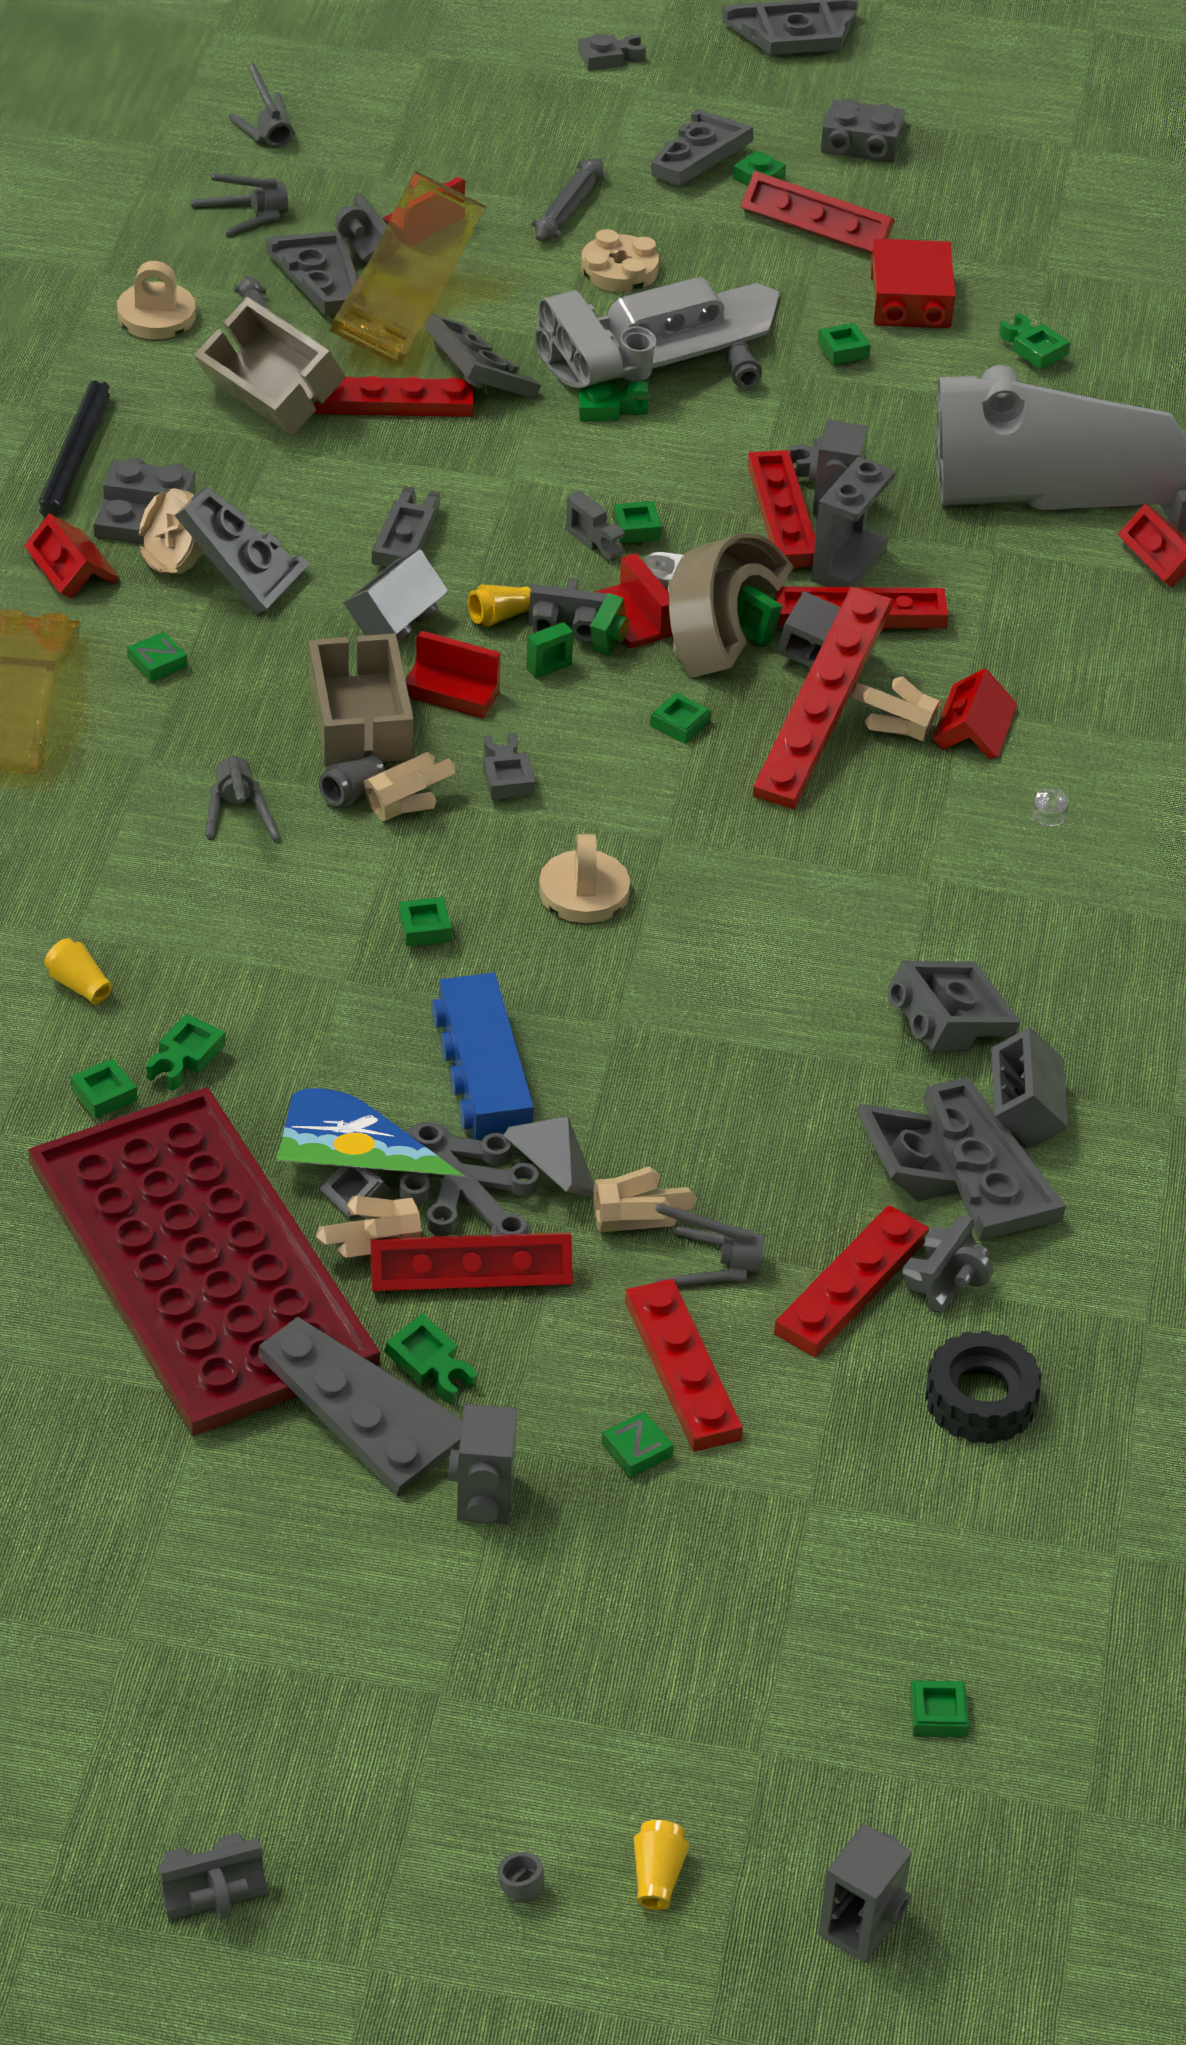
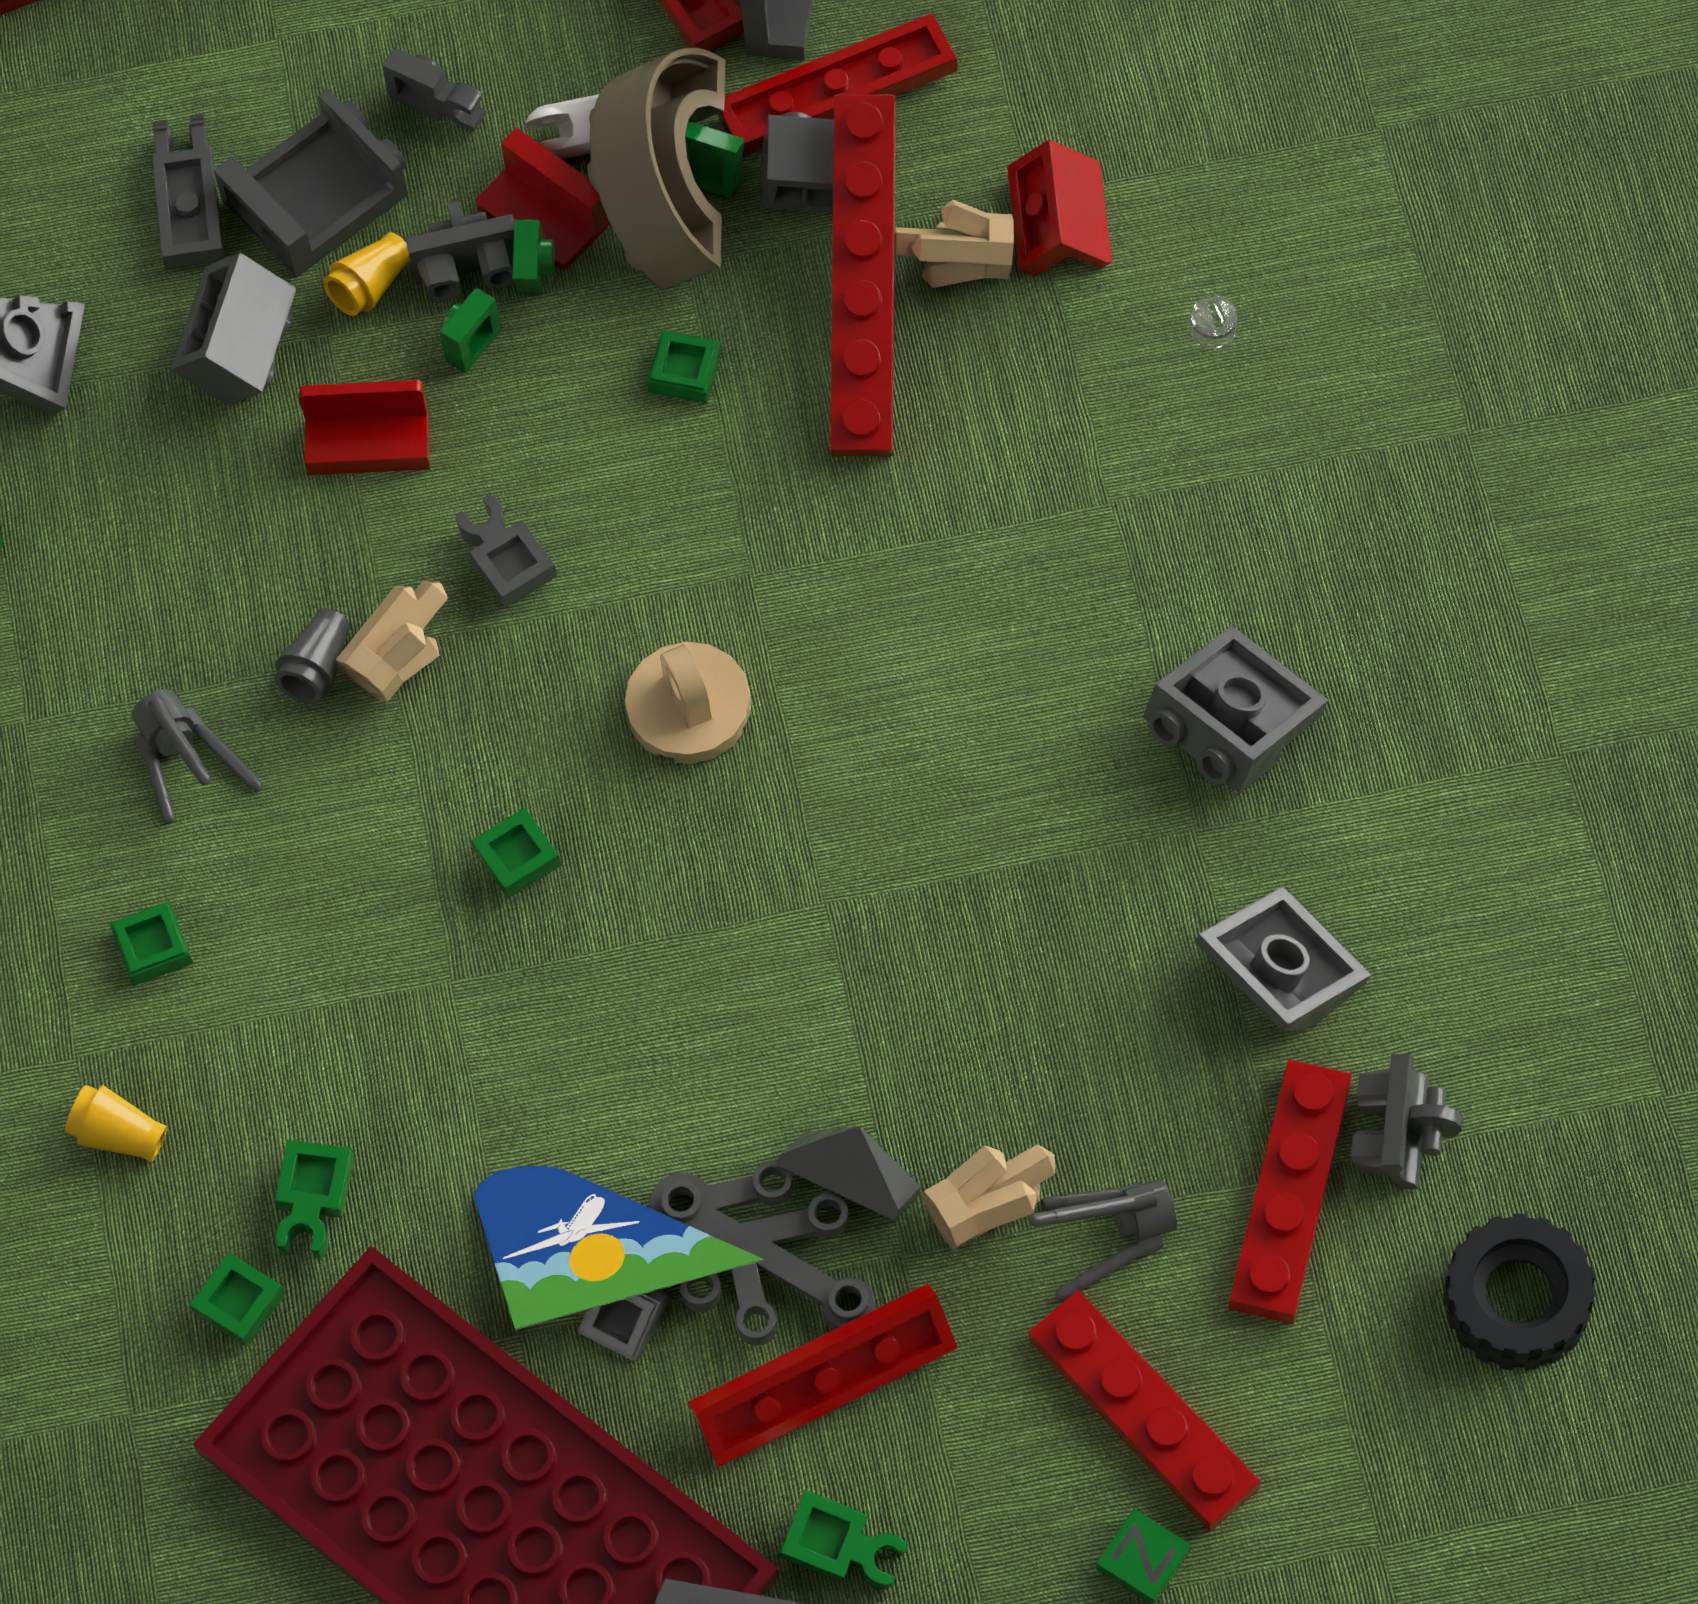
camera: 15 degrees left, 20 degrees up
dark tan piece [308,633,414,767] -> none
tan rock [316,1196,422,1258] -> none
blue brick [431,973,534,1143] -> none
green plate [612,501,662,543] -> none
dark grey wing [923,1077,1066,1241] -> none
dark grey brick [991,1027,1068,1148] -> none
none -> green tile [109,900,193,986]
none -> dark grey panel [214,89,408,278]

